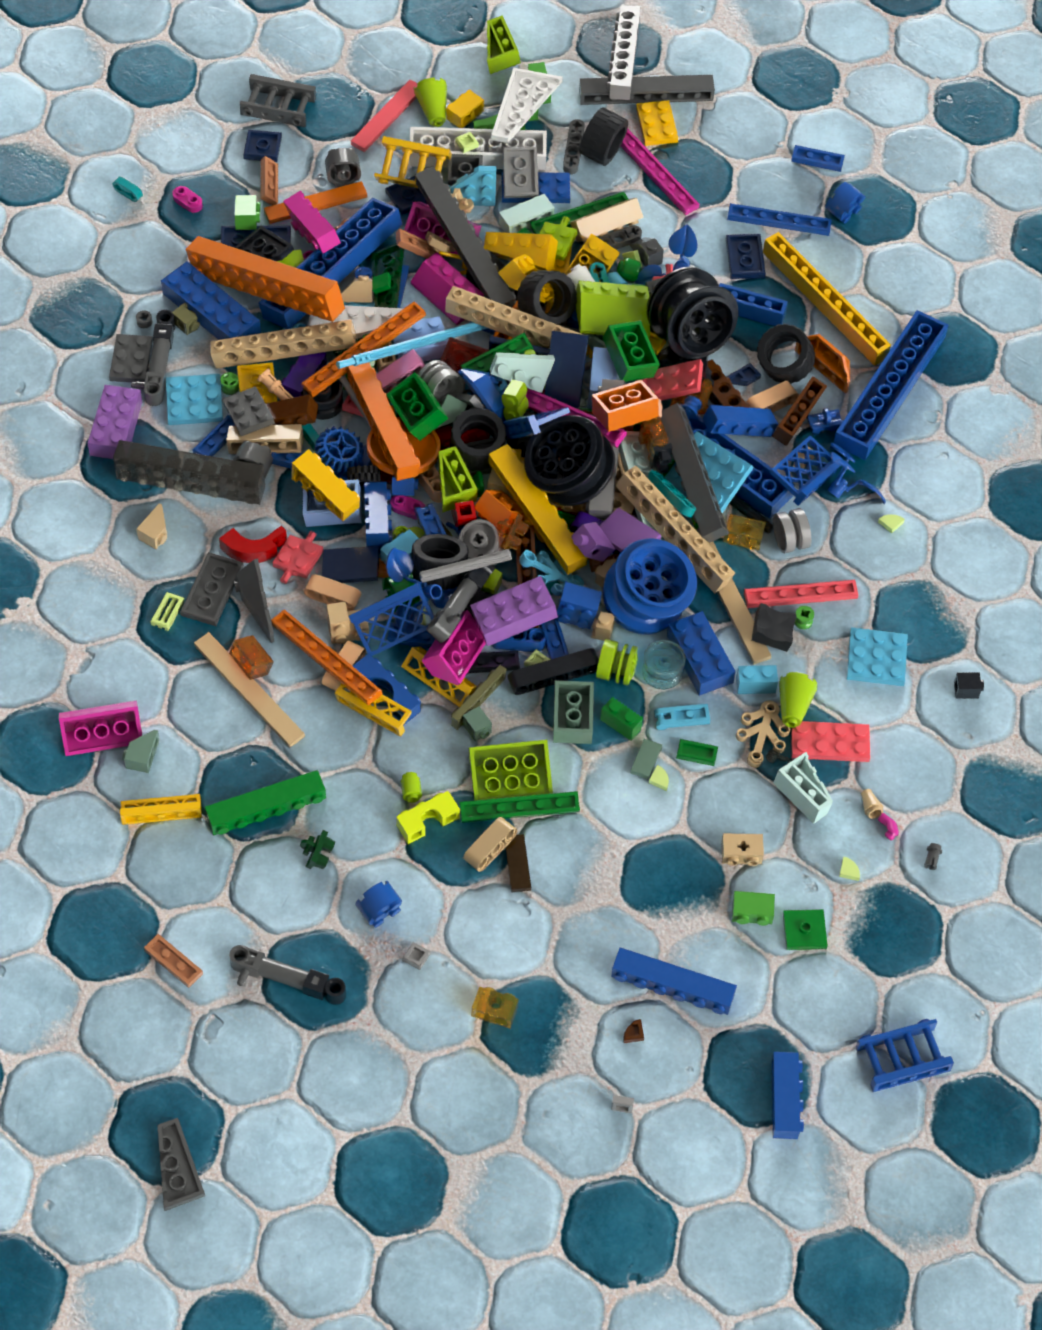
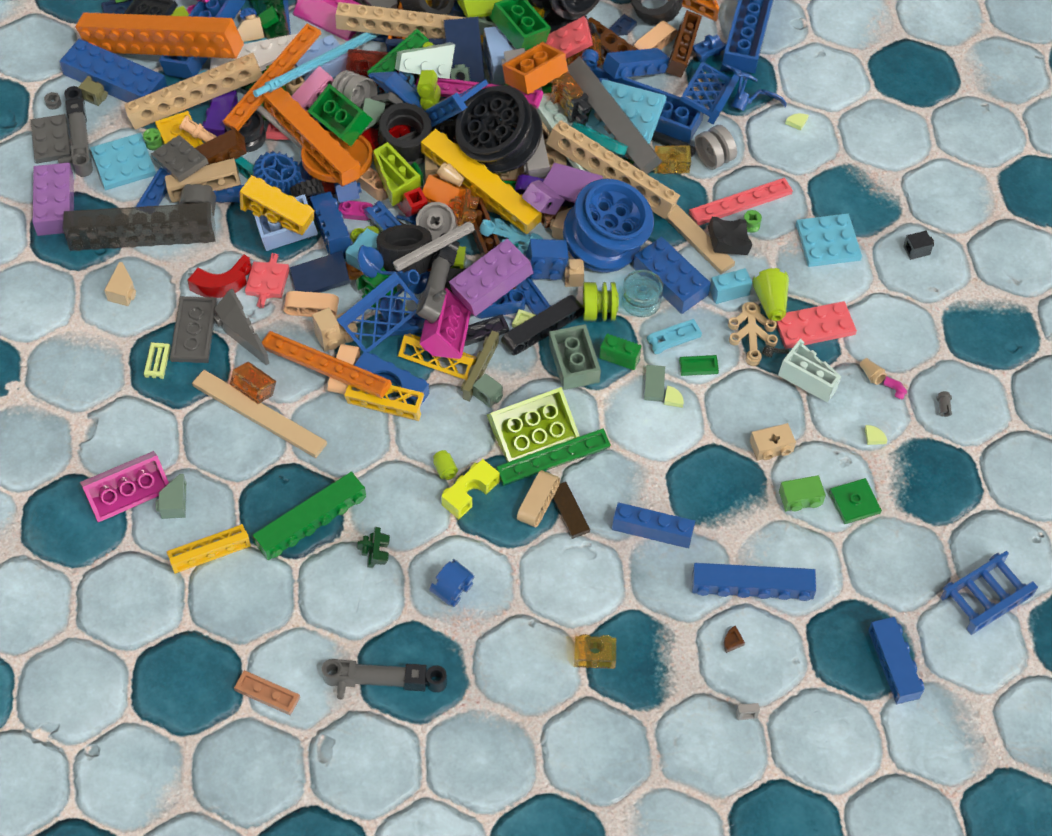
camera: 15 degrees left, 0 degrees up
light grey tile [402,942,431,970] -> none
none -> tan cone [437,162,465,187]
none -> sand green brick [451,64,471,82]
none -> blue brick [612,502,695,549]

